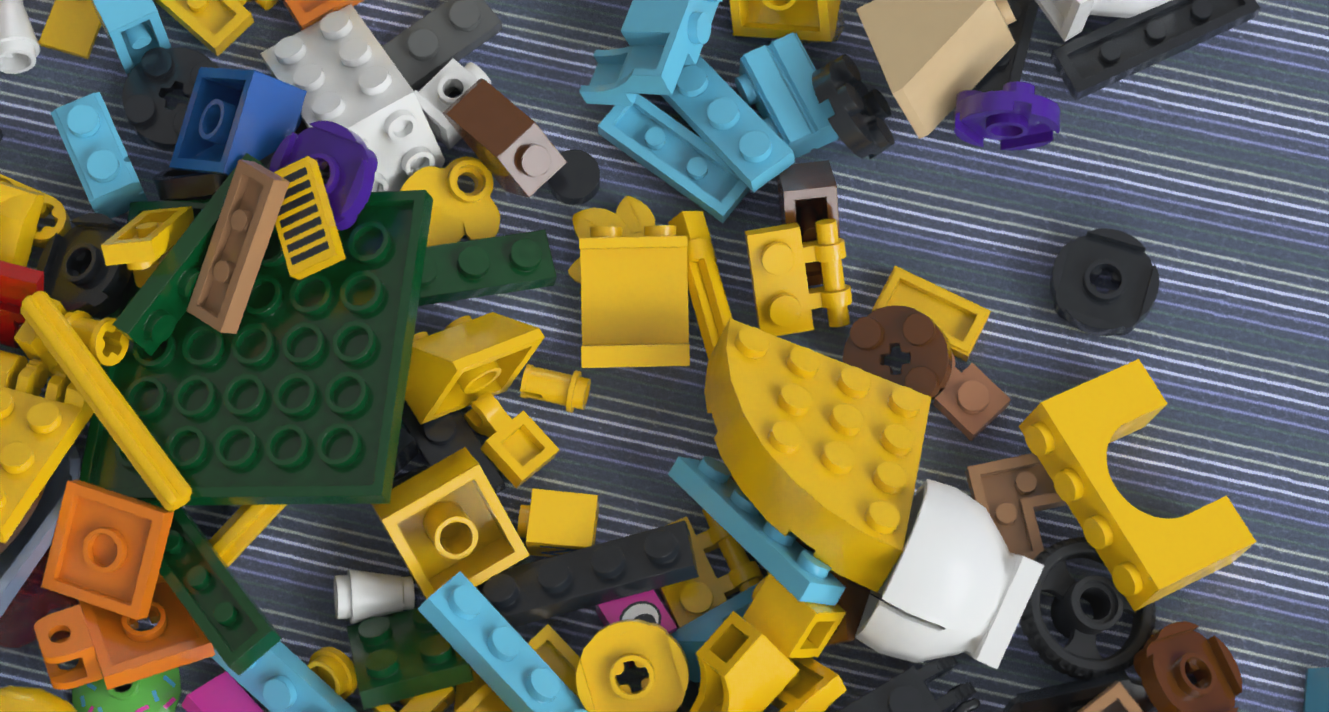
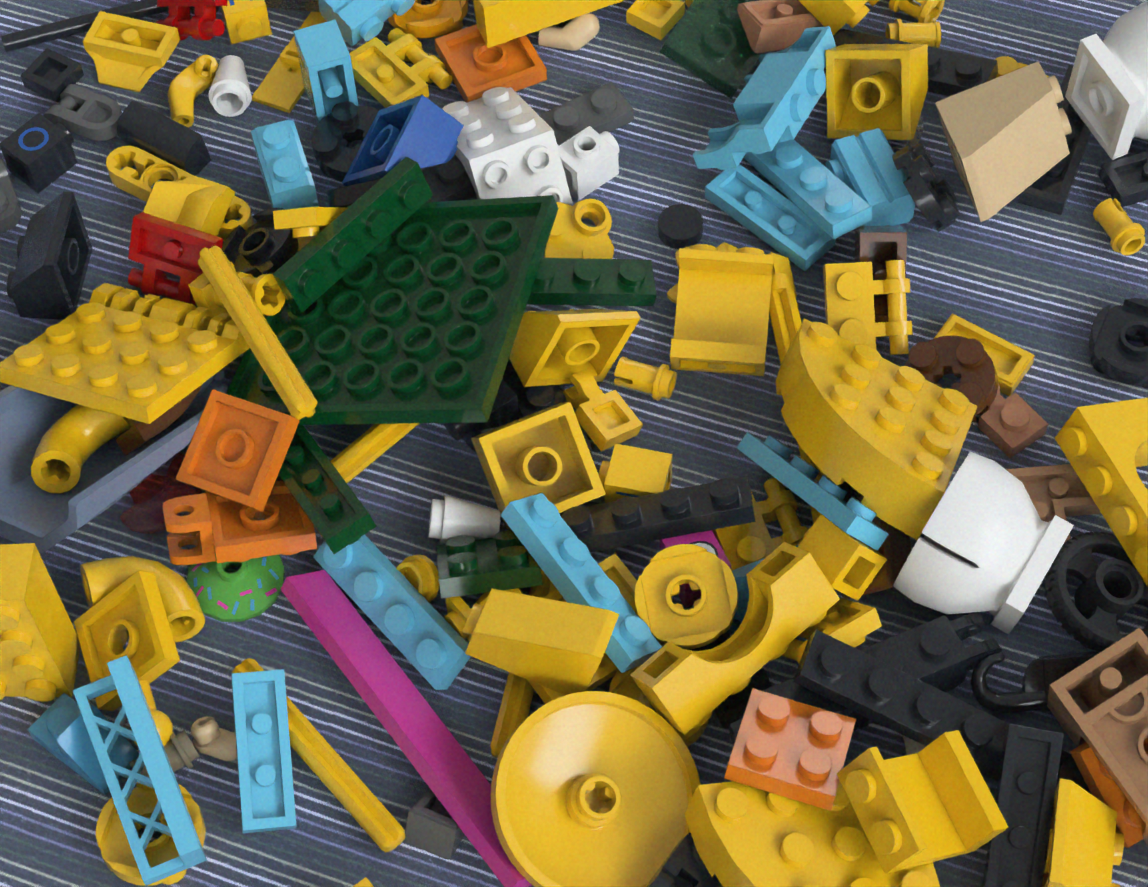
camera: 10 degrees right, 15 degrees down
medium nougat plate [187,159,290,334] -> none
dark purple plate [269,121,378,230] -> none
yellow tile [274,156,346,280] -> none
reddish brown slope [442,78,567,198] -> none
dark purple plate [954,81,1061,150] -> none
none -> yellow pin [1093,198,1145,256]

